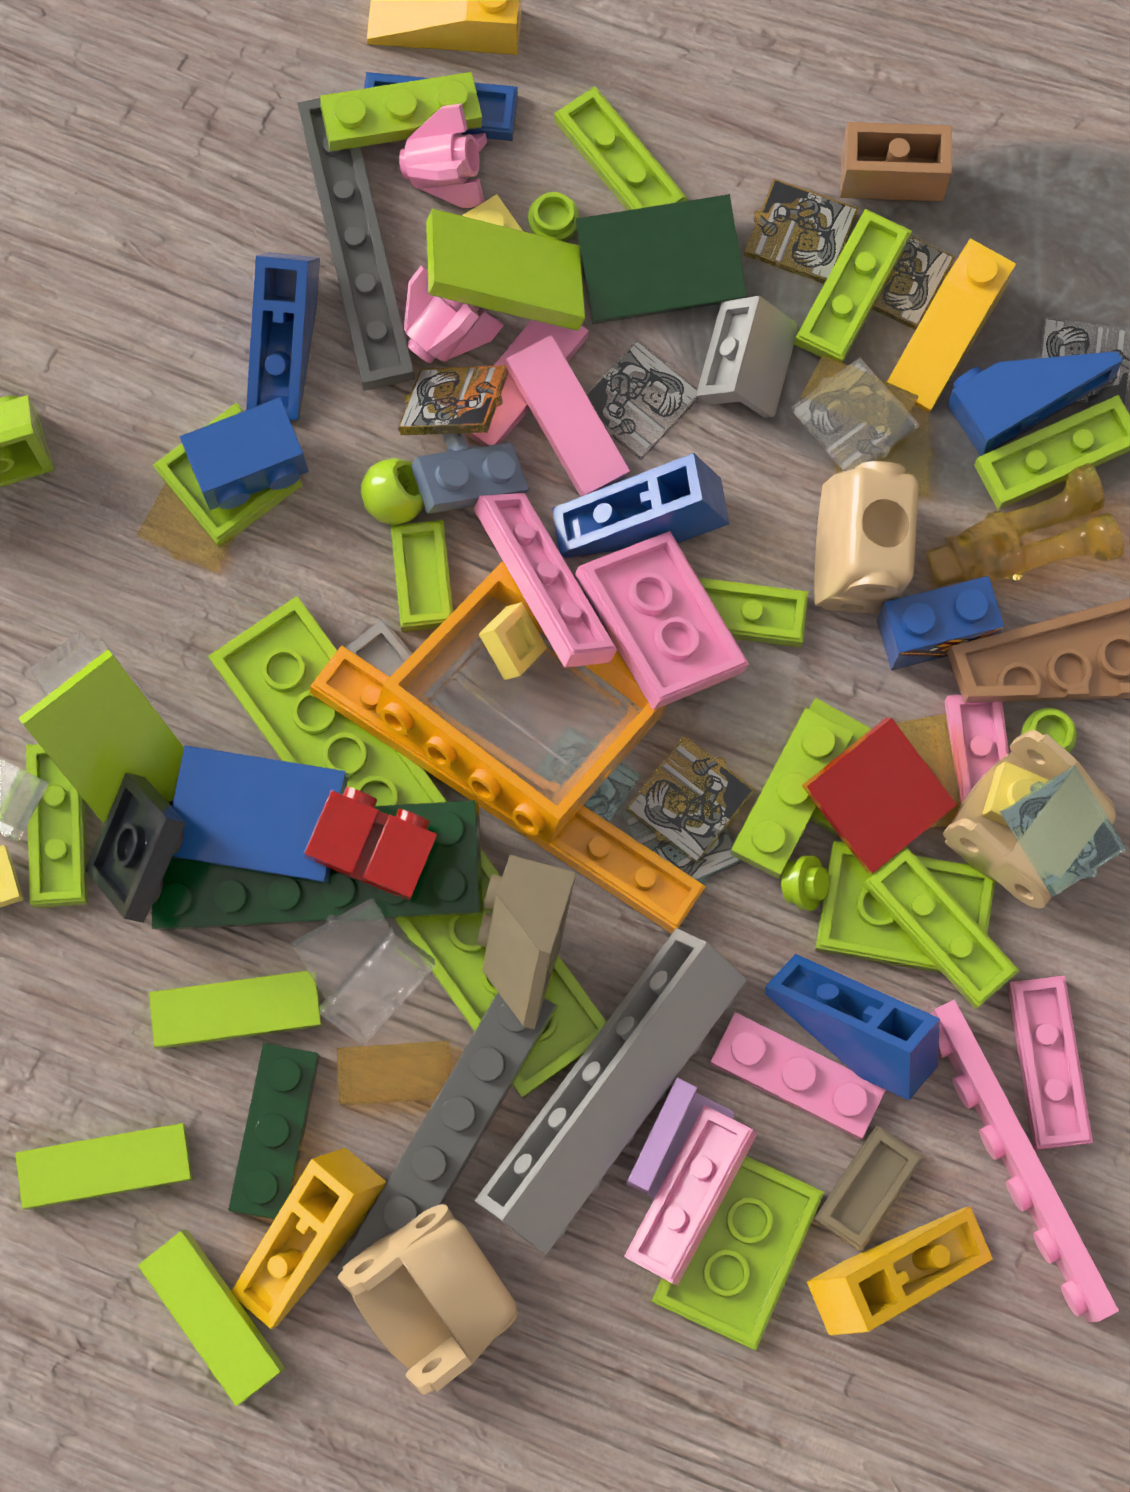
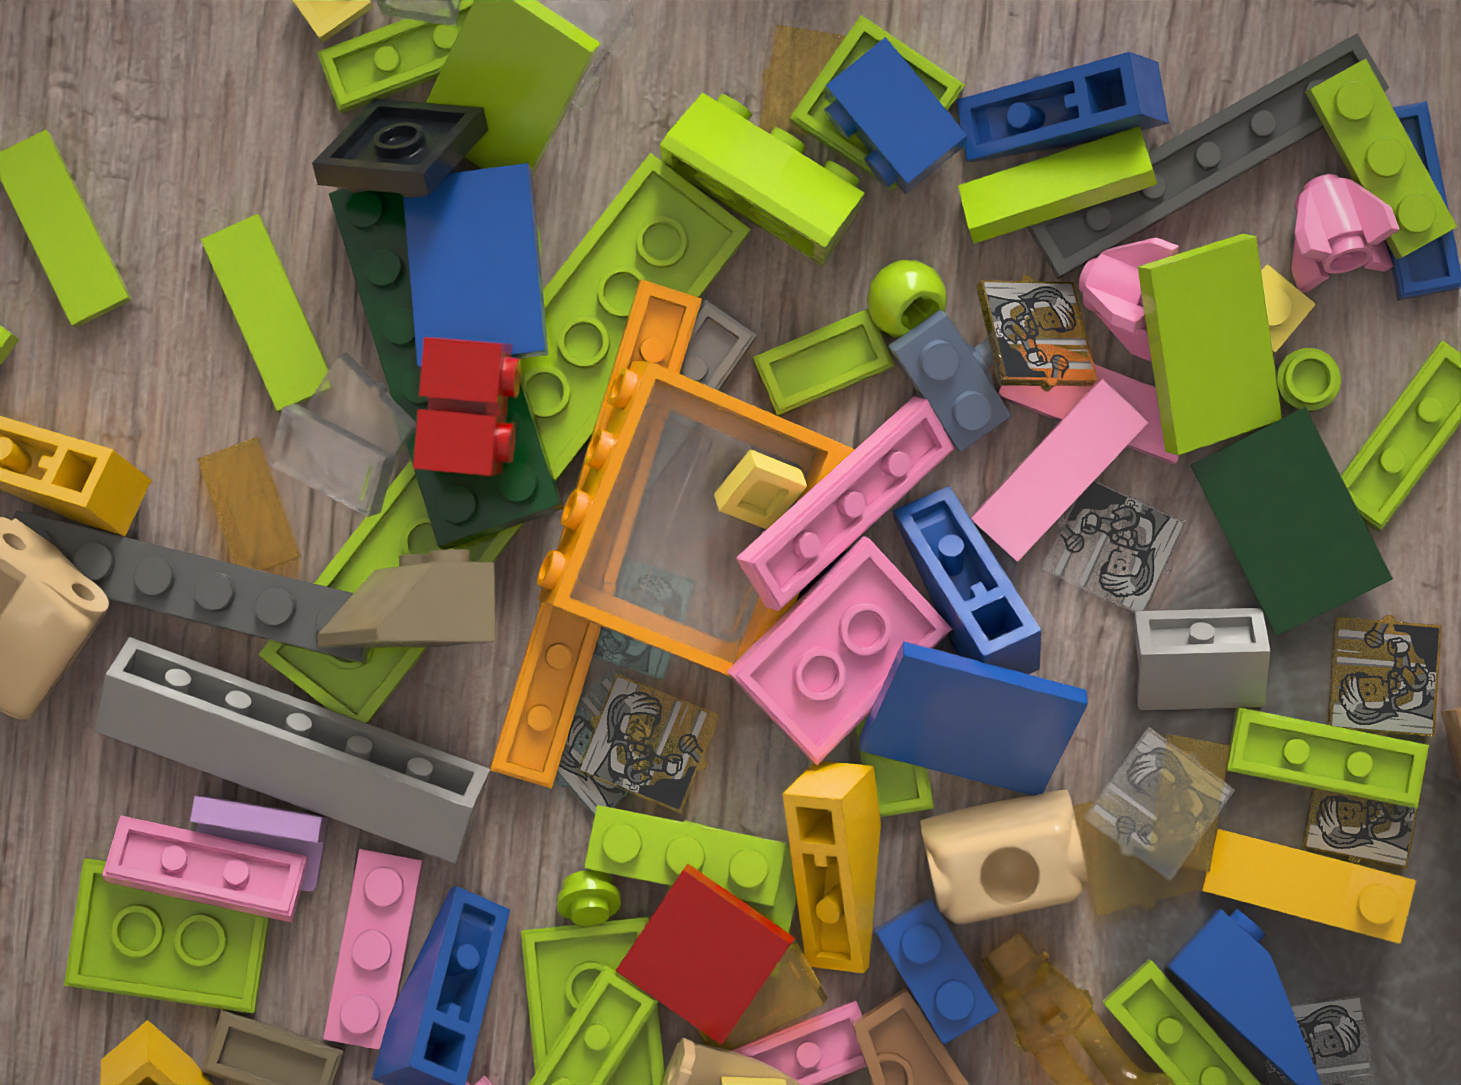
camera: 80 degrees right, 10 degrees up
dark green plate [228,1043,320,1220] -> none
none -> lime slope [660,92,865,267]
none -> yellow slope [783,761,881,974]
none -> blue tile [859,641,1088,796]
none -> lime tile [958,126,1158,244]

